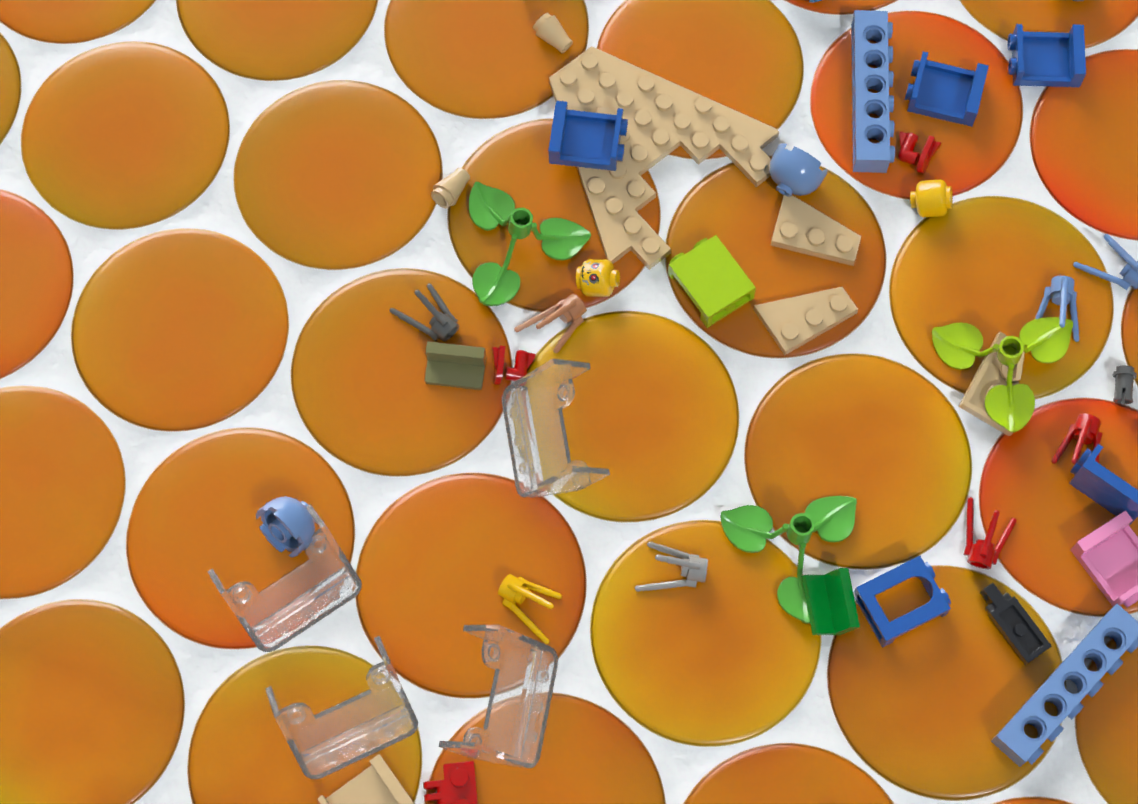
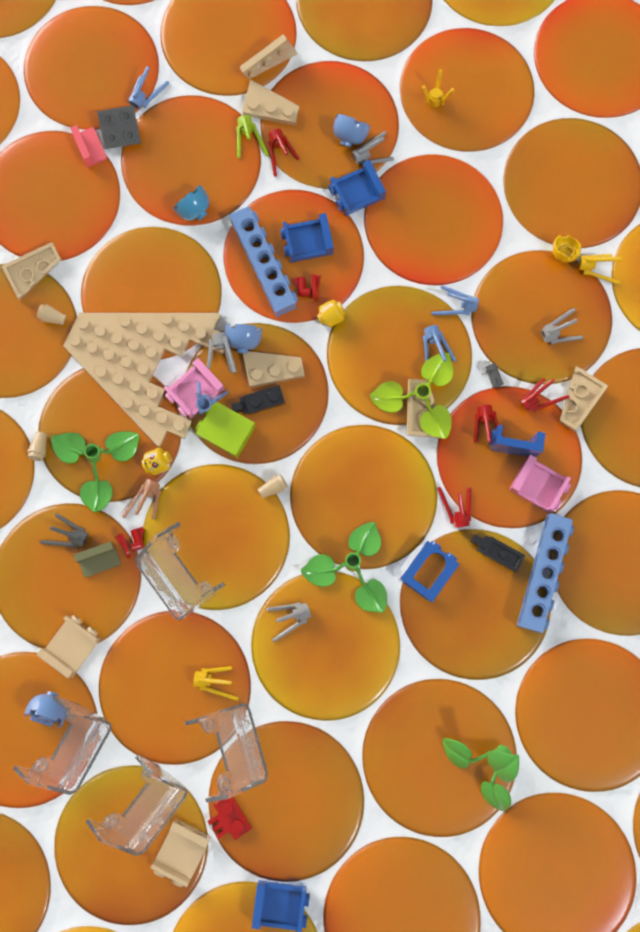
camera: 30 degrees left, 10 degrees up
blue panel [548,100,628,171] -> none
tan wing [753,287,858,355] -> none
green panel [801,568,860,635] -> none
none -> tan panel [37,615,101,678]
none -> bright pink panel [164,358,225,419]
none -> medium blue plant [196,381,229,414]
none -> light grey plant [207,332,237,373]
none -> black hinge [231,385,285,415]
none -> tan cone [258,474,288,499]
none -> light grey plant [352,131,394,165]

